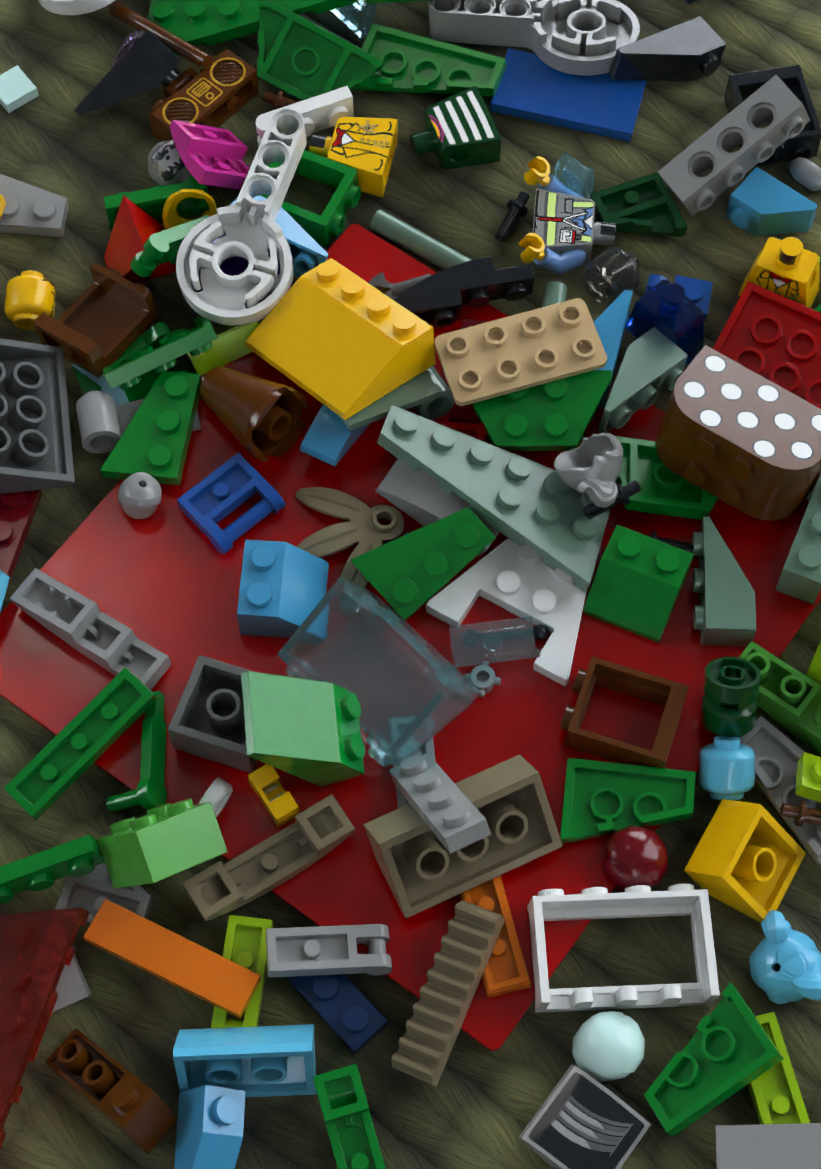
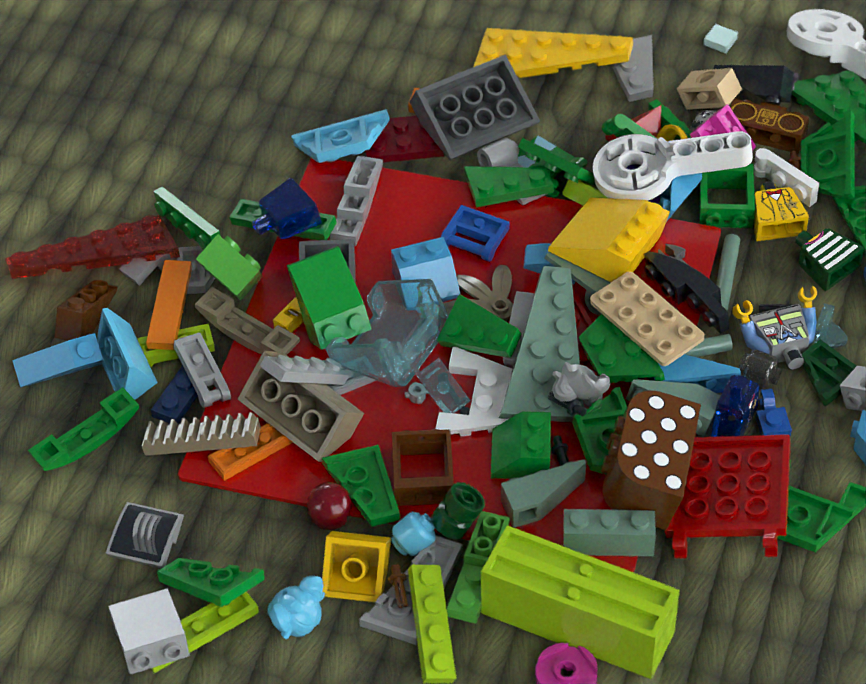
camera: 70 degrees right, 15 degrees down
yellow head [4,270,56,330] -> none
reddish brown panel [33,263,158,378] -> none
green piece [106,691,167,813] -> none
reddish brown bar [110,2,213,69] -> none
light grey piece [118,472,162,519] -> none
white tile [199,777,233,817] -> none
reddish brown cone [200,366,308,462] -> none
white window [527,884,720,1013] -> none
light aqua hair [572,1011,645,1083] -> none
yellow torso [738,237,820,308] -> none
none -> clear blue torso [252,178,322,239]
none -> tan brick [677,68,742,110]

